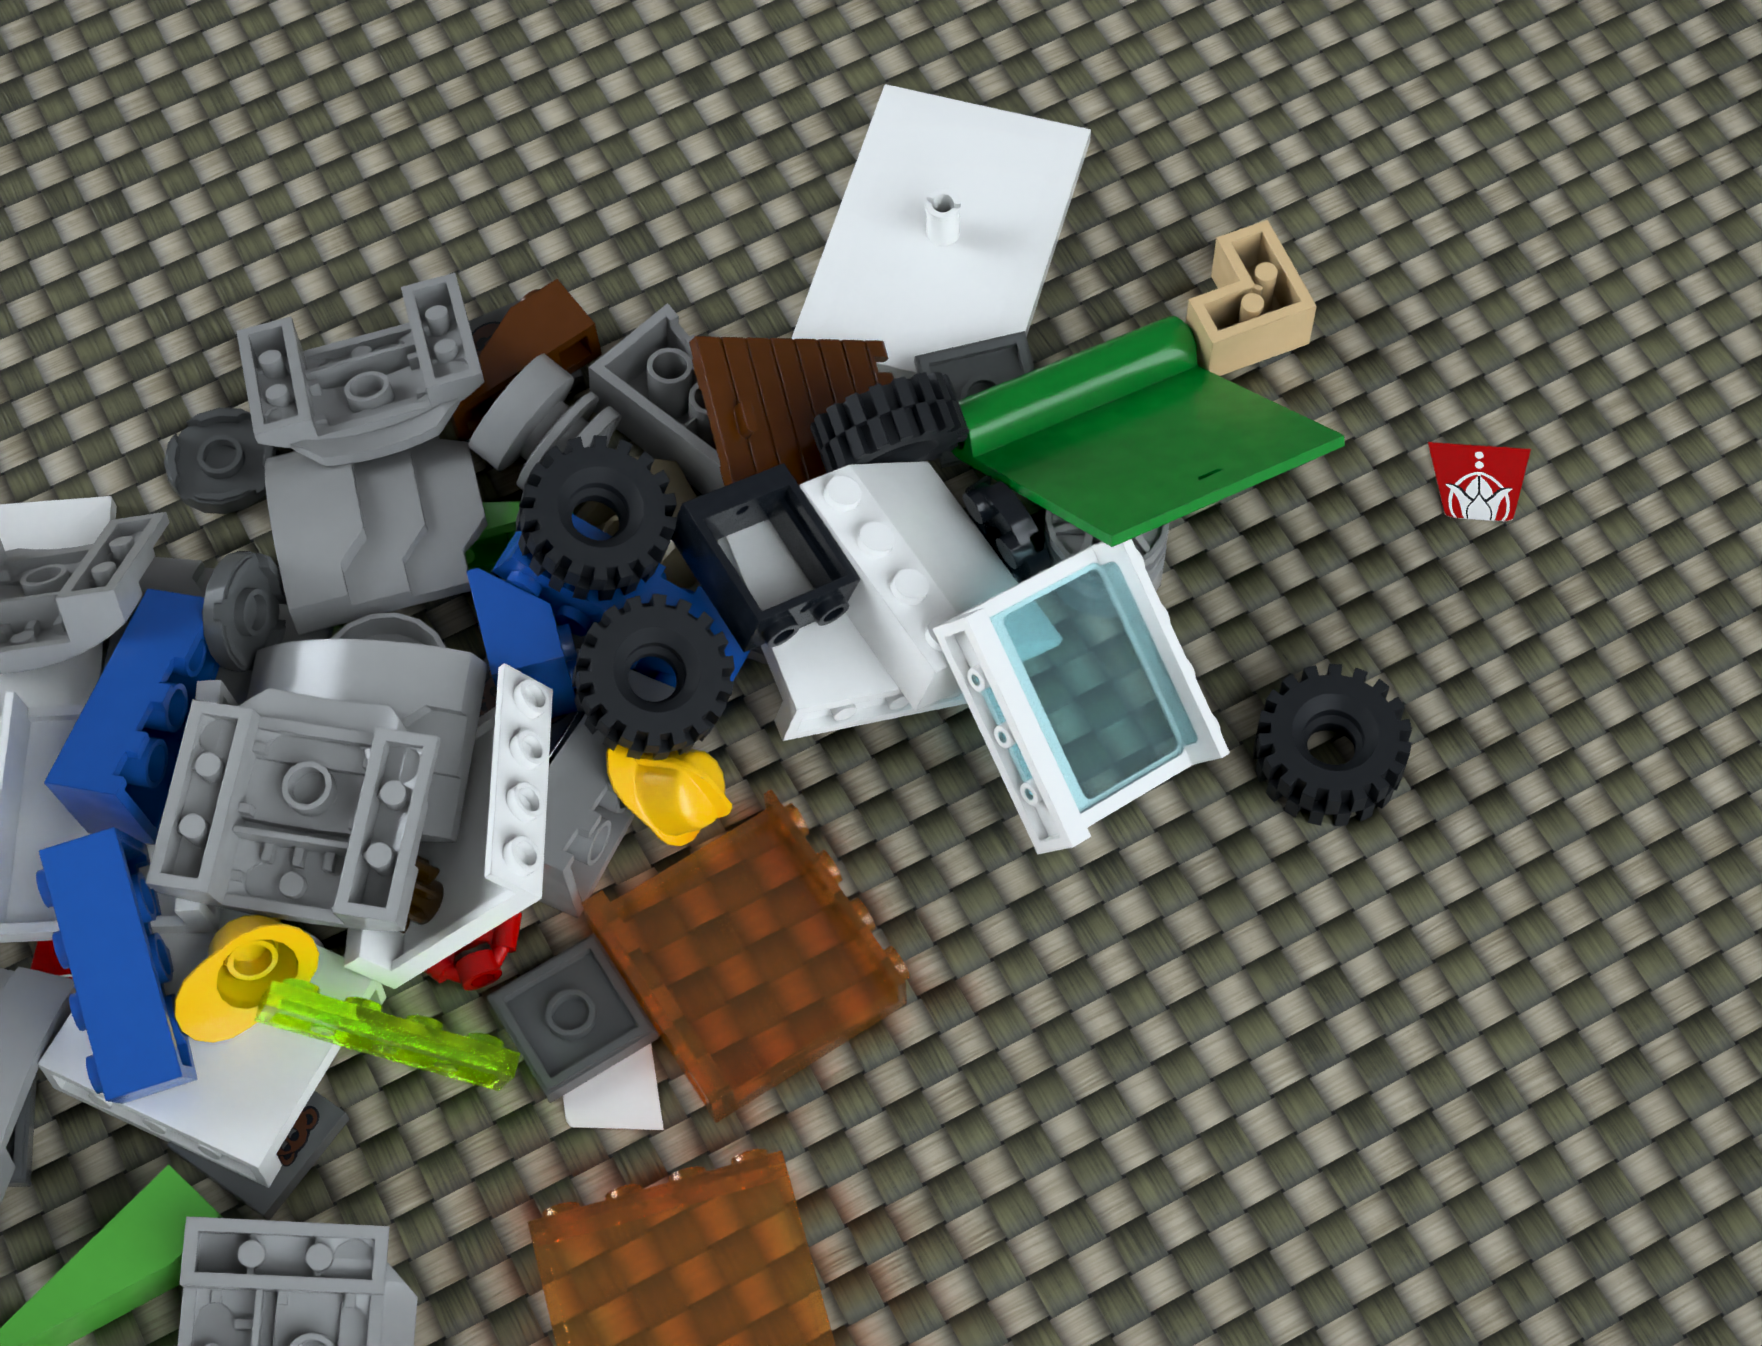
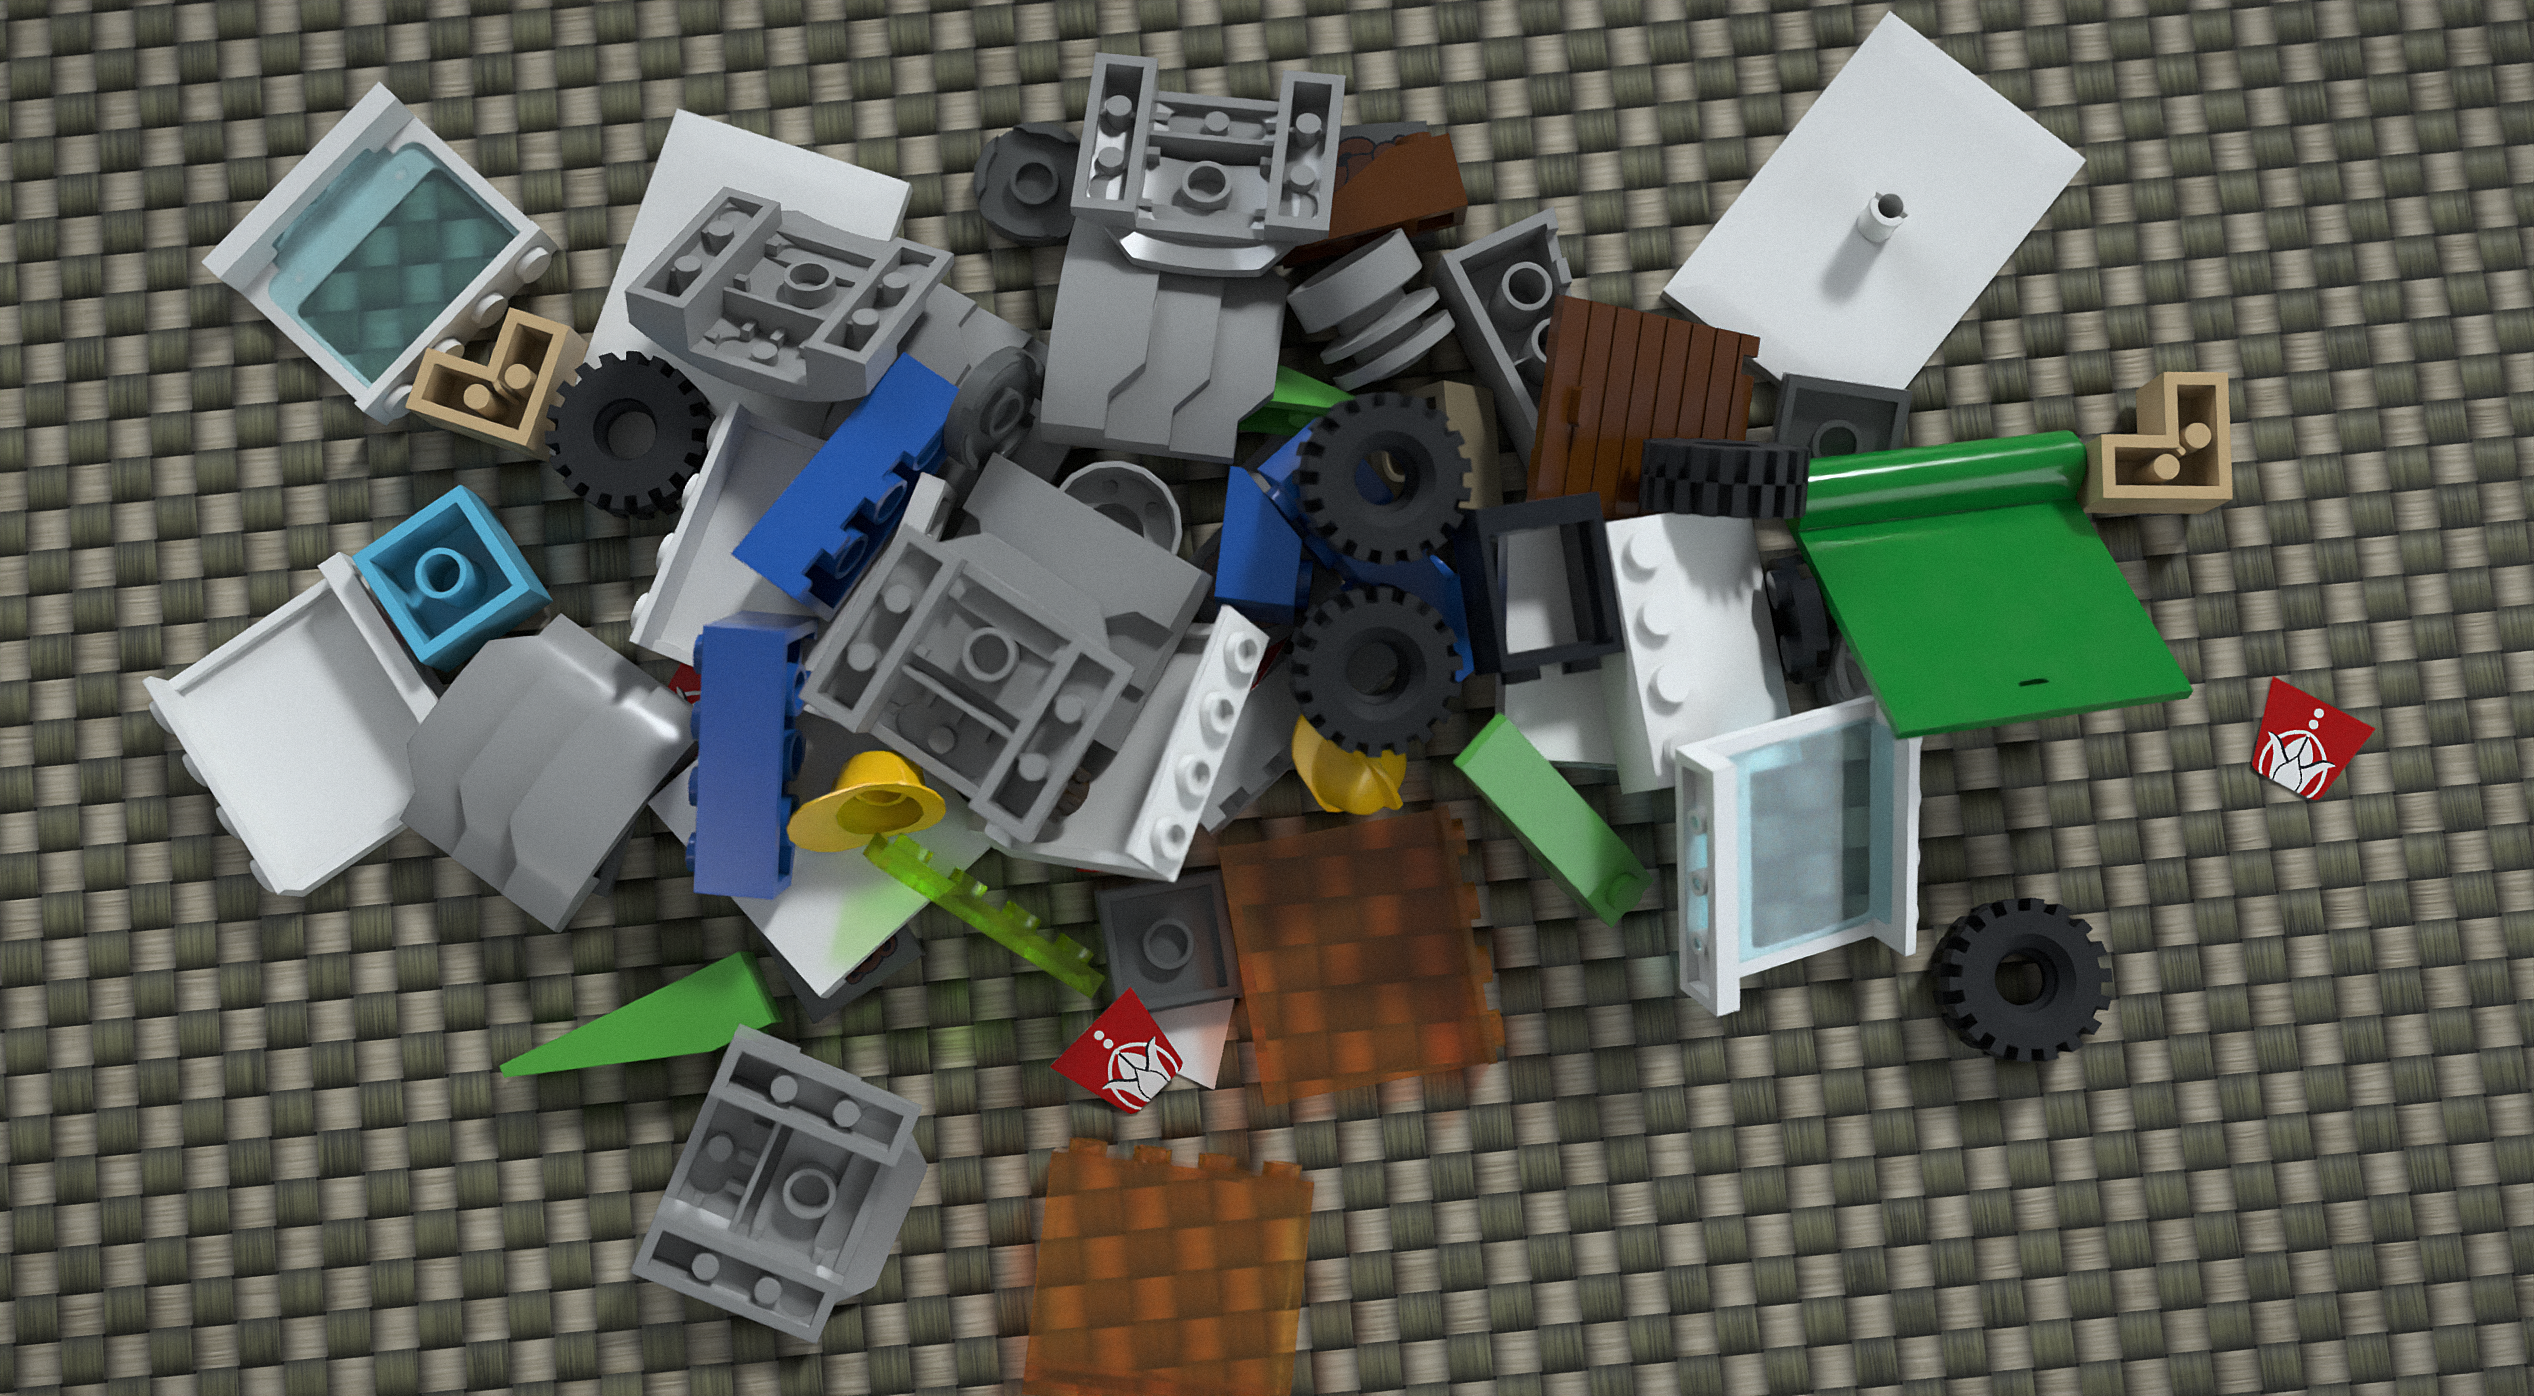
camera: 20 degrees right, 20 degrees up
none -> red sticker [1050,986,1183,1114]
none -> bright green slope [1453,713,1654,928]

